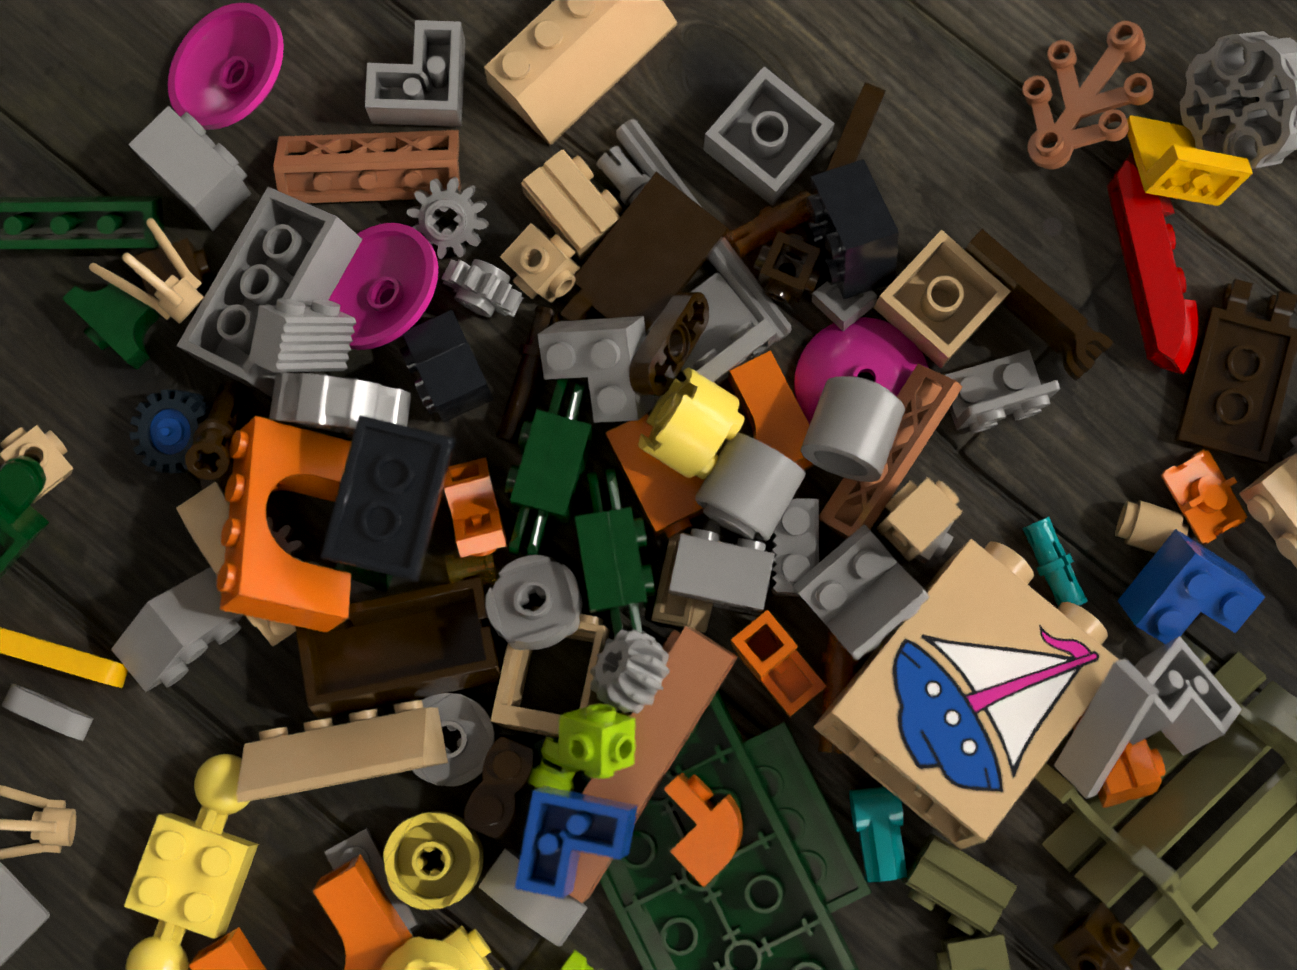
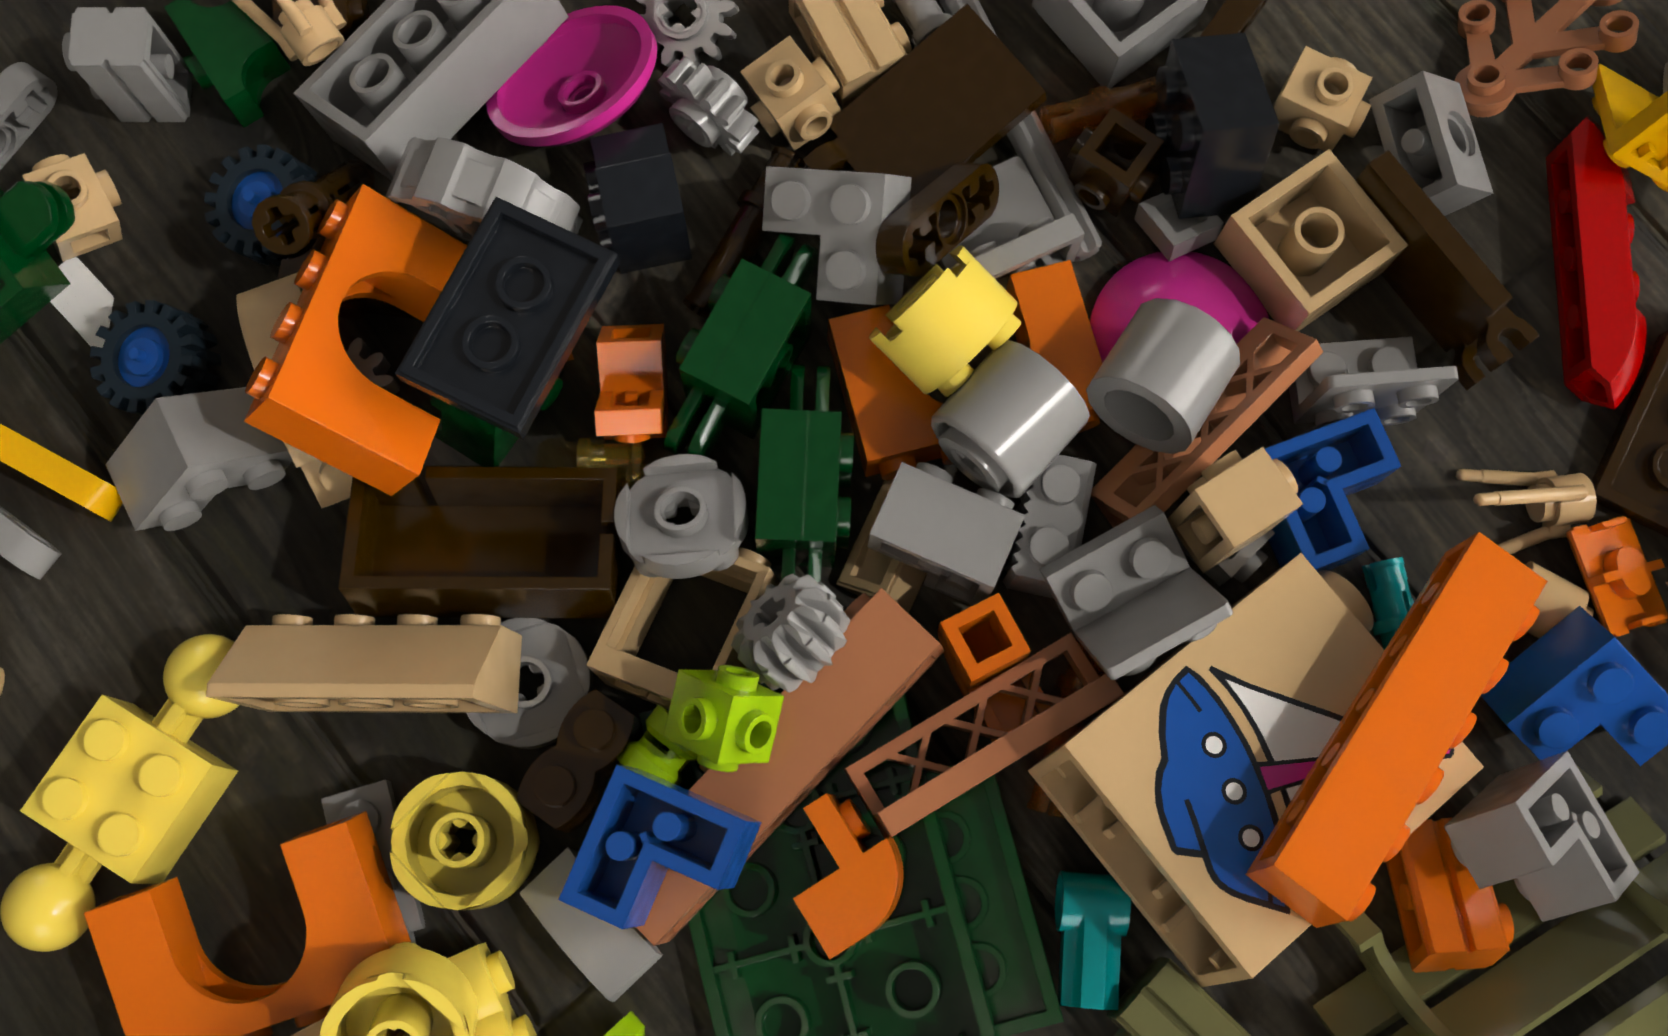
camera: 10 degrees right, 5 degrees down
light grey brick [249,298,356,372] -> none
light grey tile [1054,659,1160,799] -> none
none -> white sticker [50,257,114,348]
none -> light grey brick [62,7,193,122]
none -> black wheel [90,300,221,416]
none -> nougat fence [844,633,1124,839]
none -> orange brick [1245,532,1548,928]
none -> blue brick [1265,408,1401,572]
none -> tan brick [1273,46,1373,151]
none -> light grey brick [1369,71,1494,216]
none -> tan plant [1456,469,1597,554]

